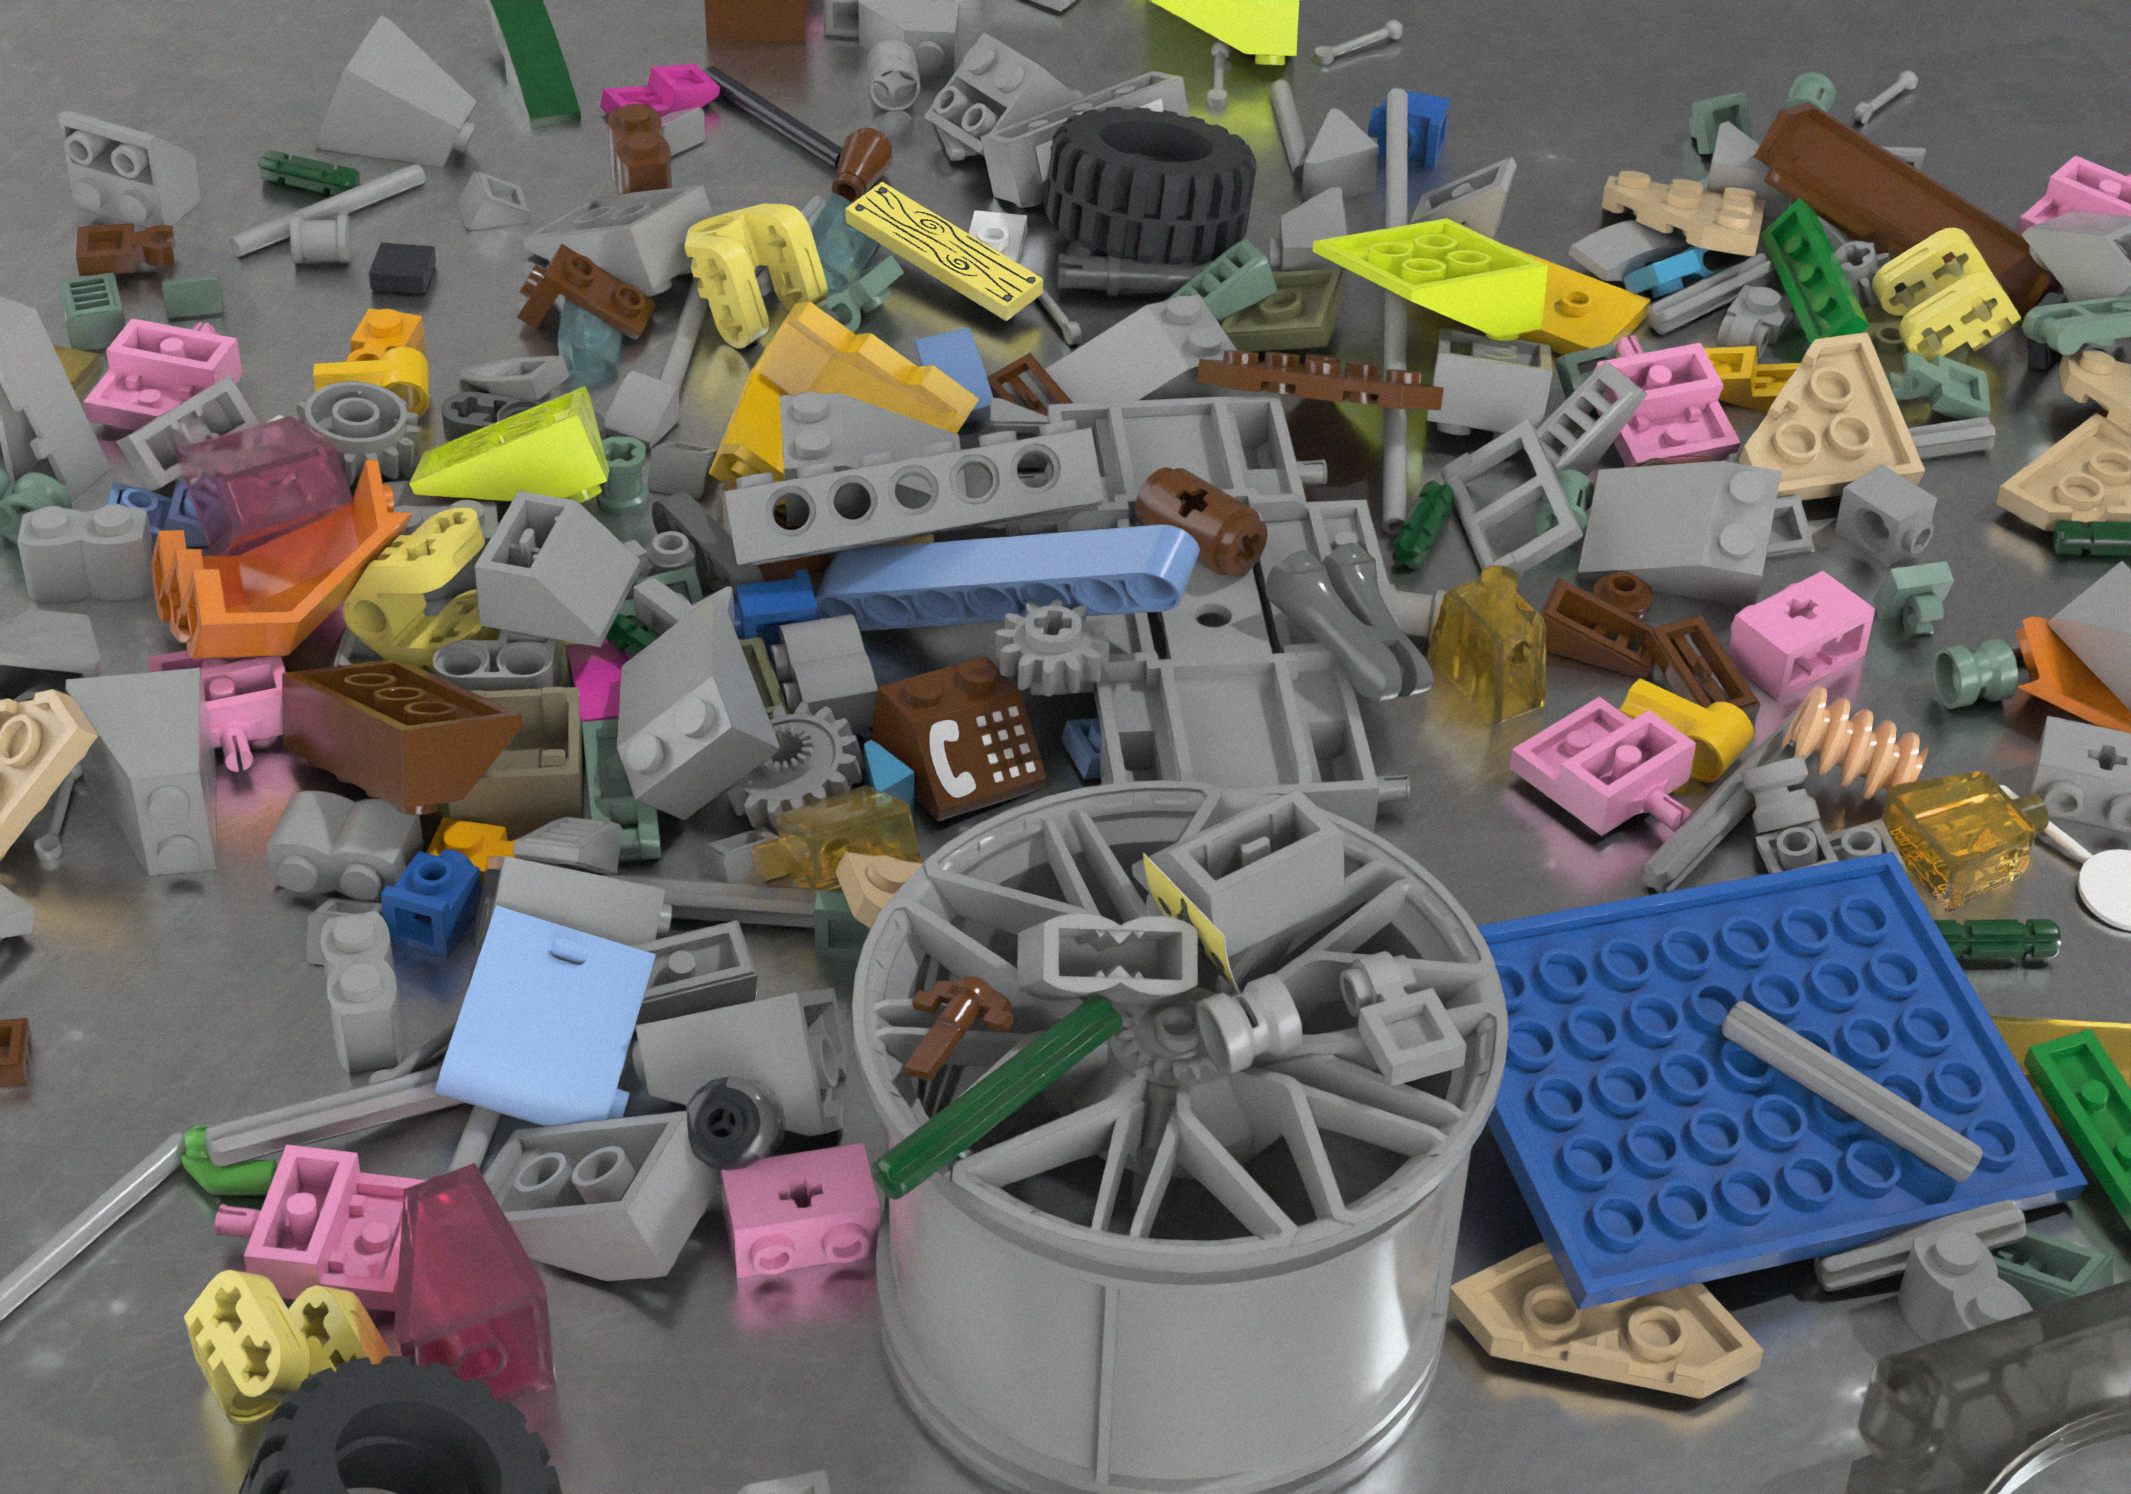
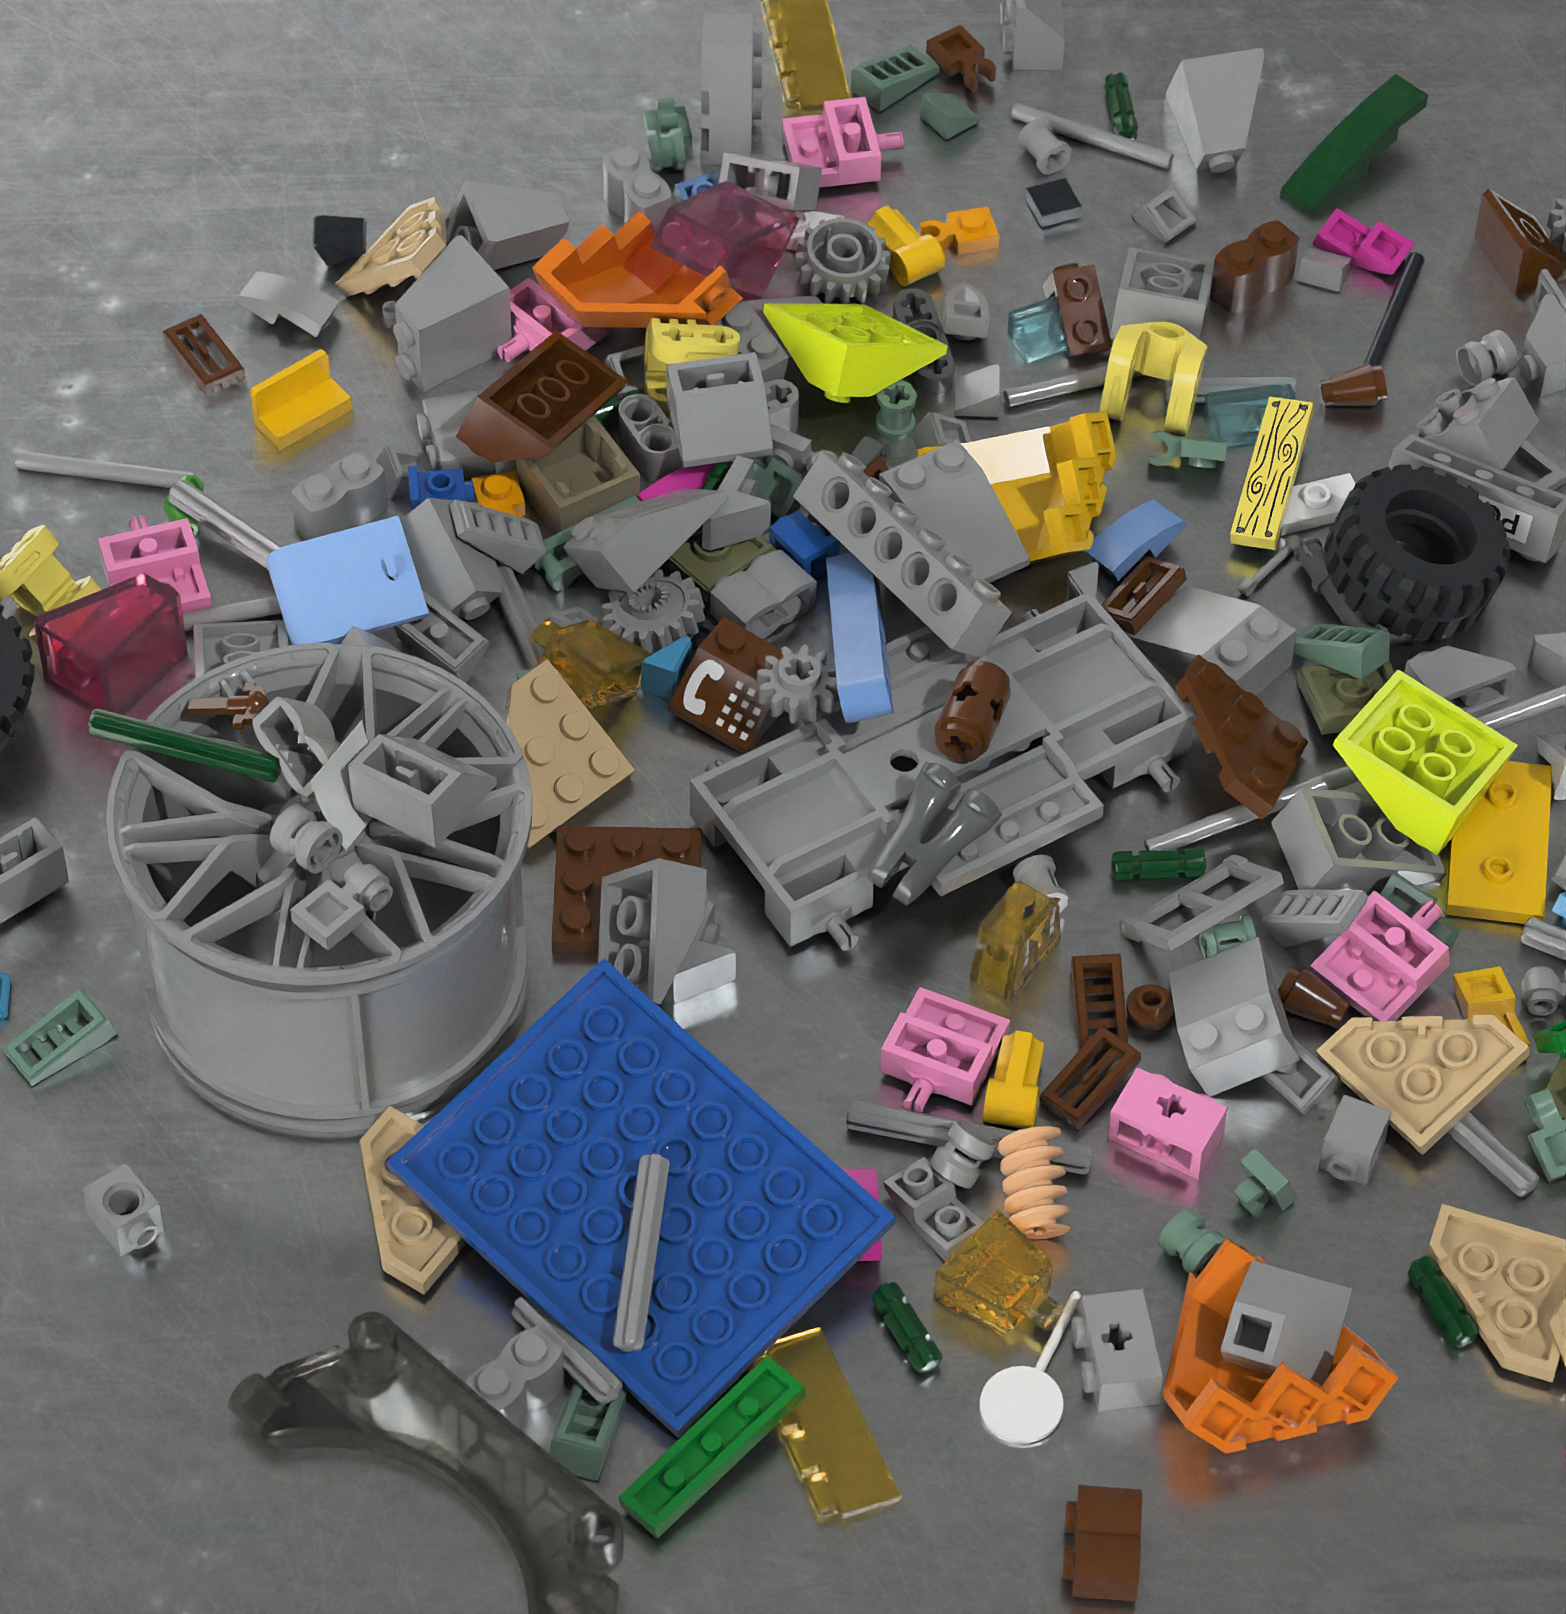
camera: 65 degrees right, 10 degrees up
none -> yellow panel [250,349,353,451]

